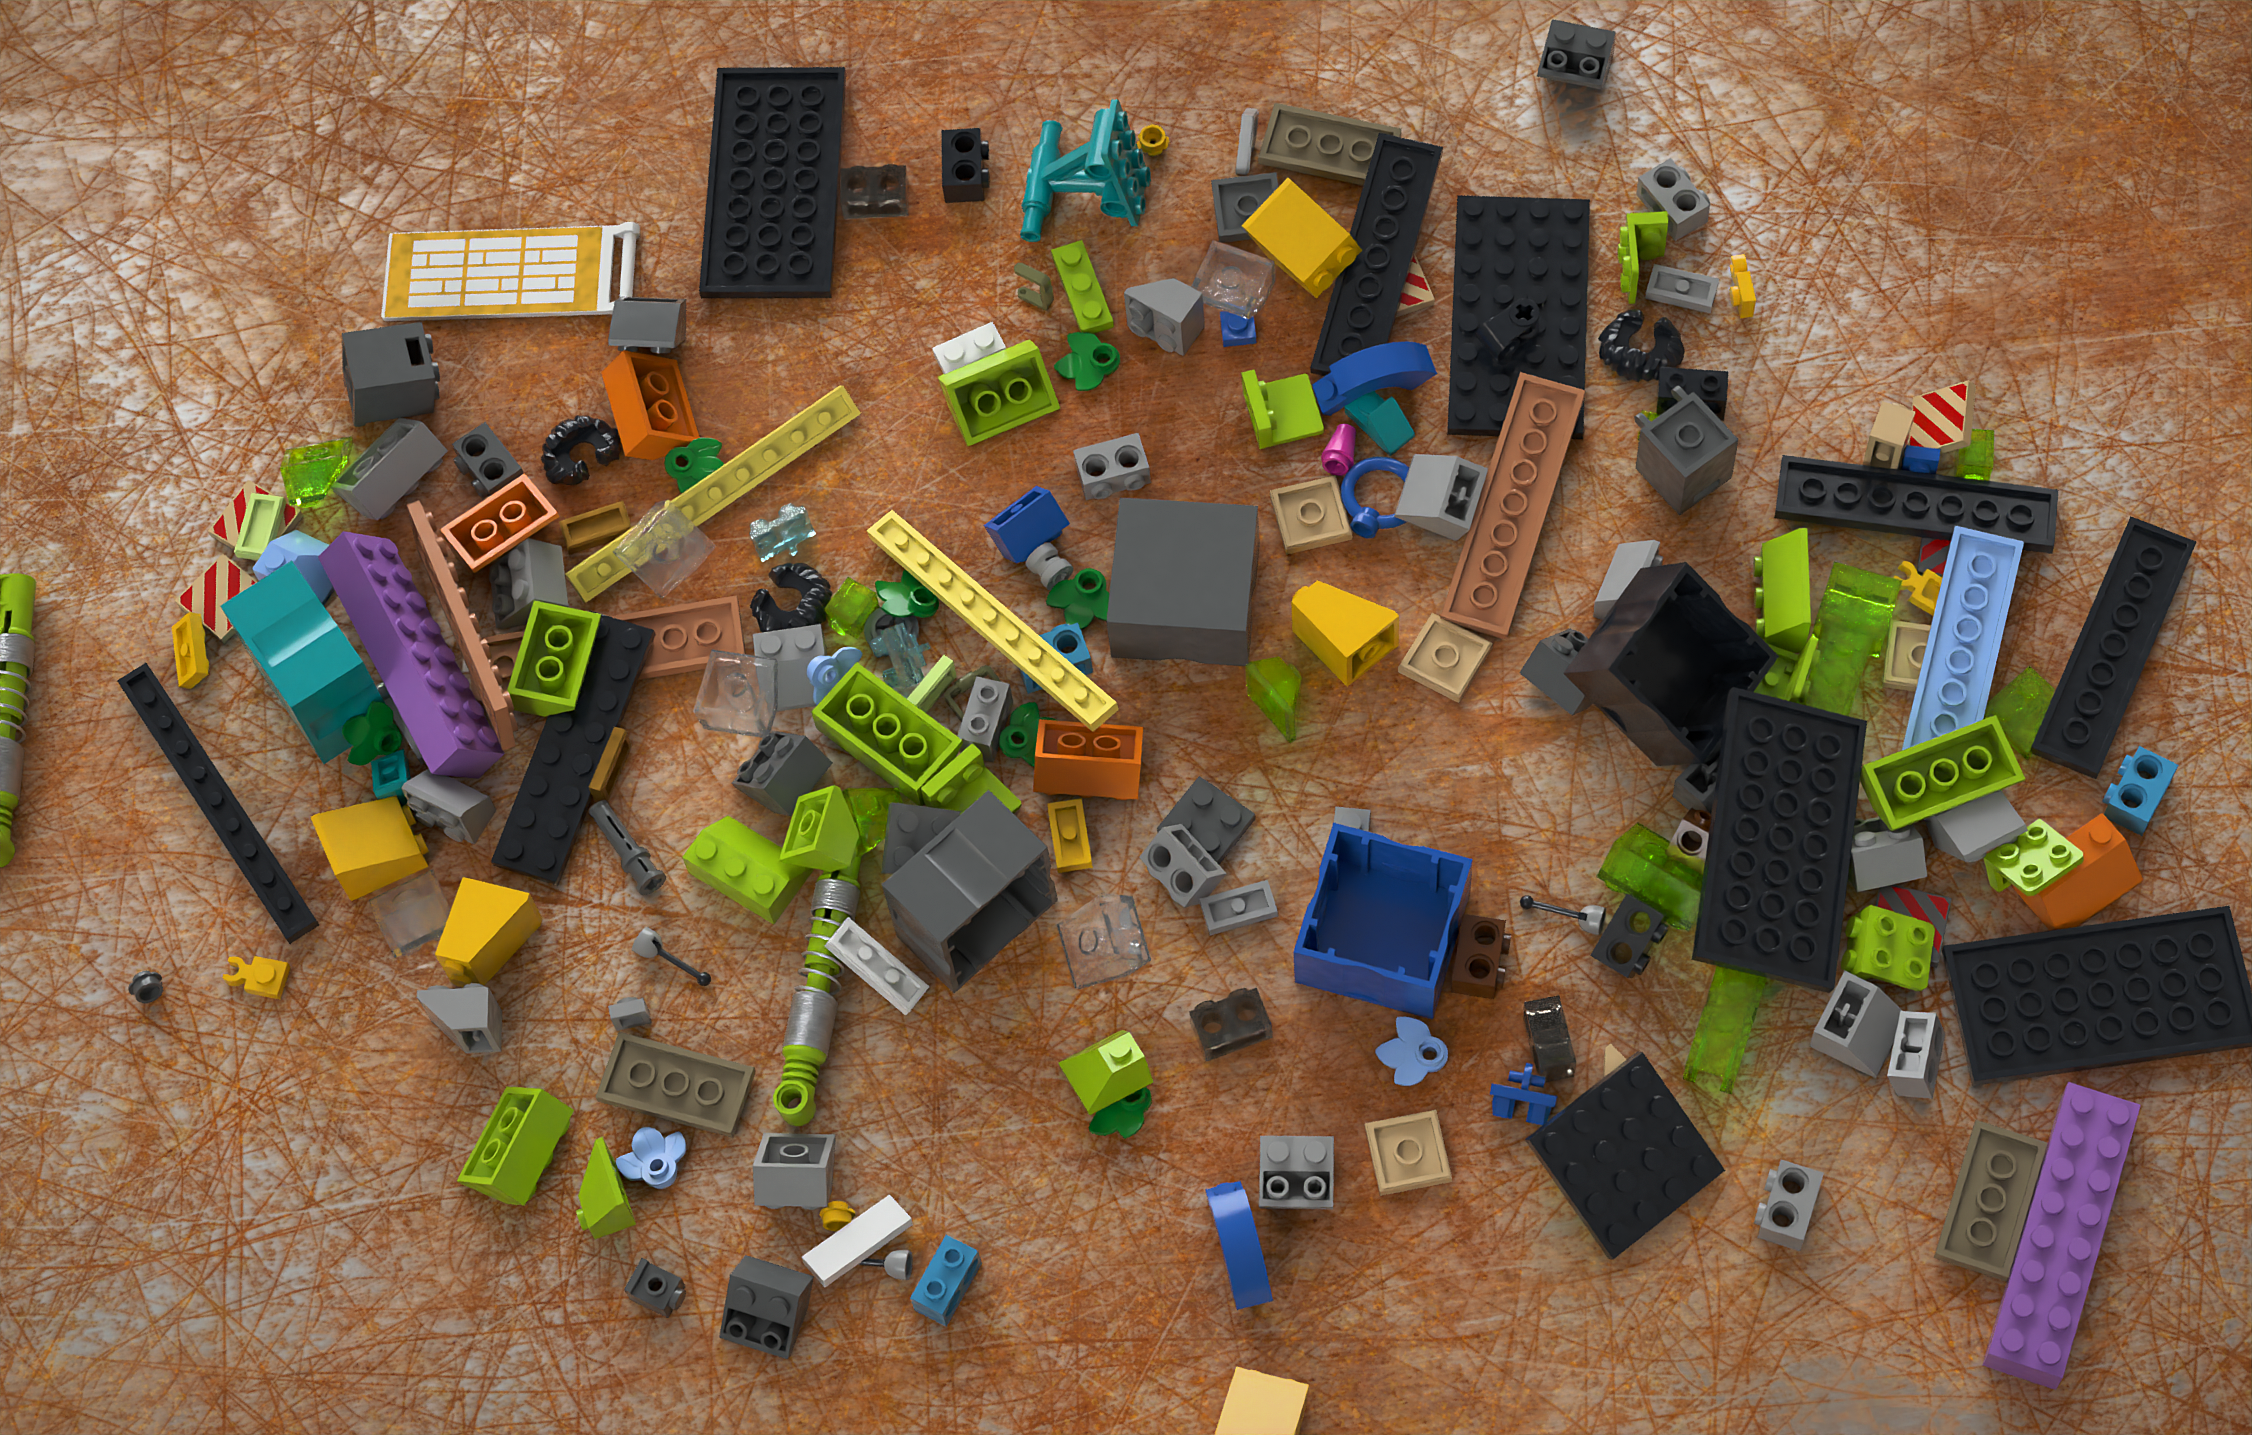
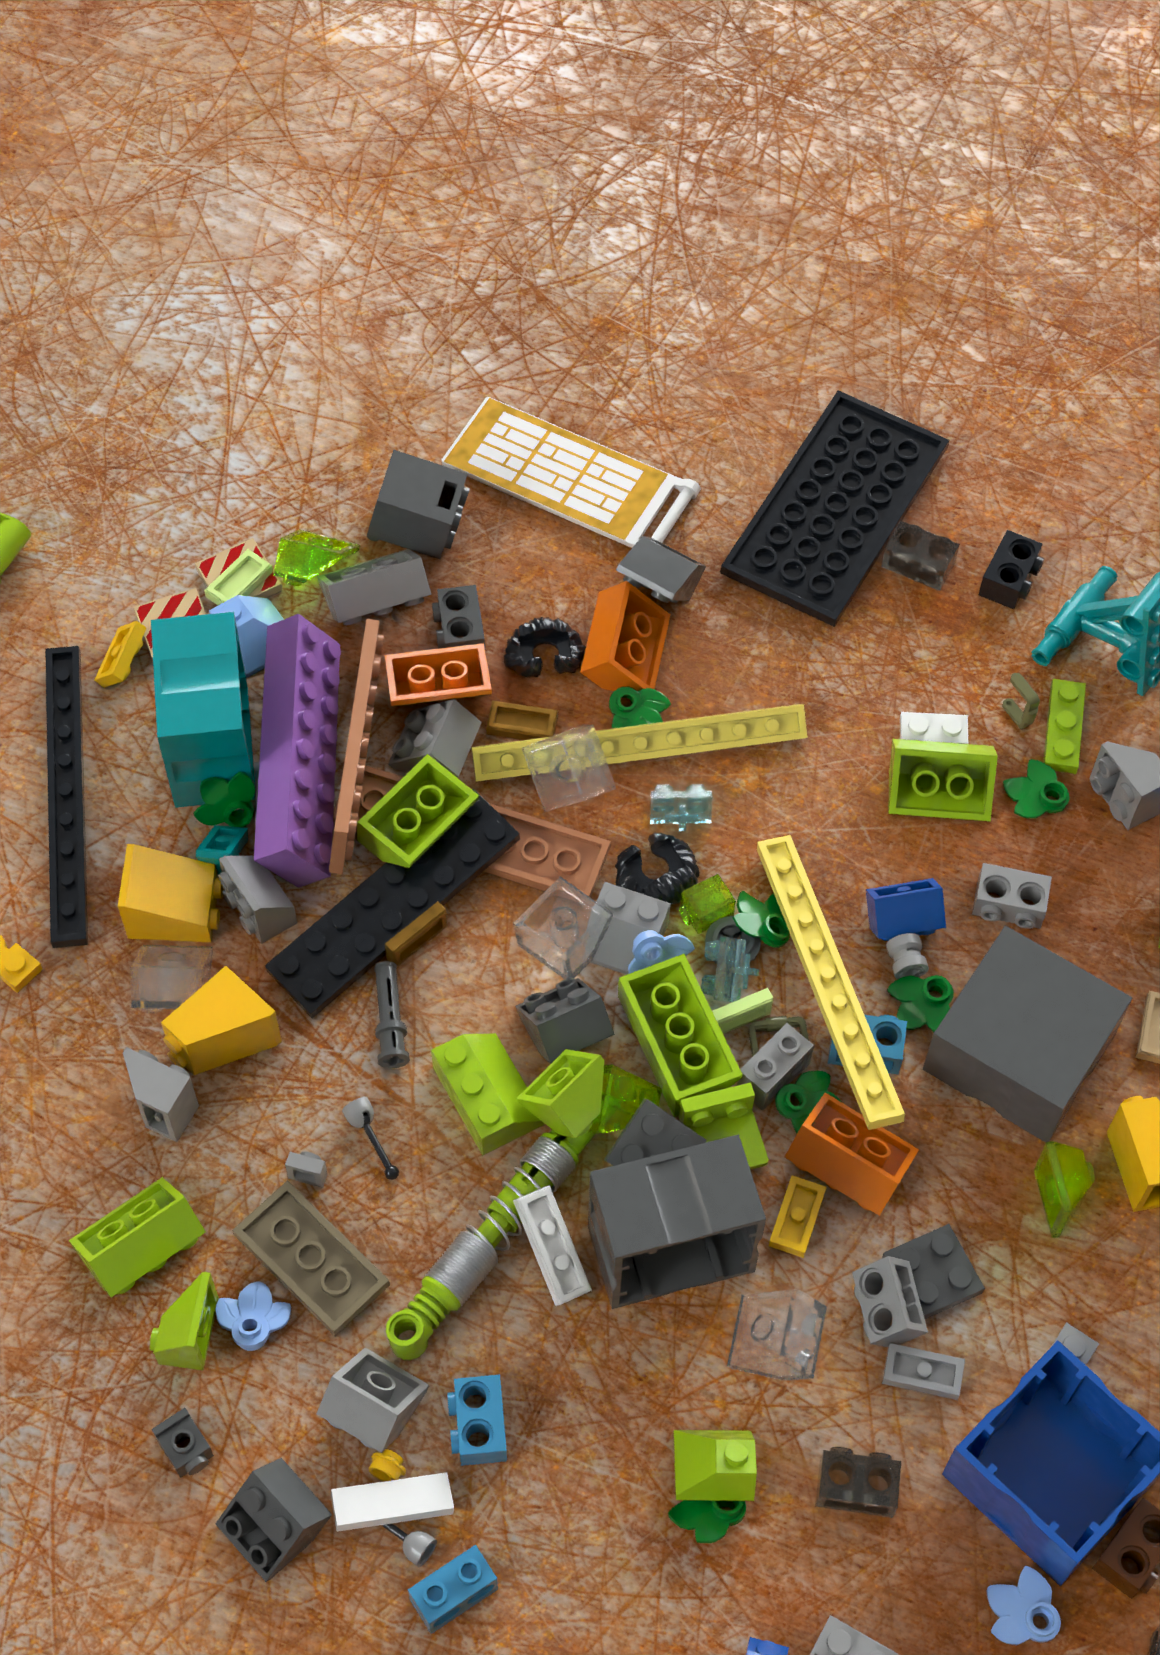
camera: 20 degrees right, 5 degrees down
none -> dark azure brick [447,1374,507,1466]

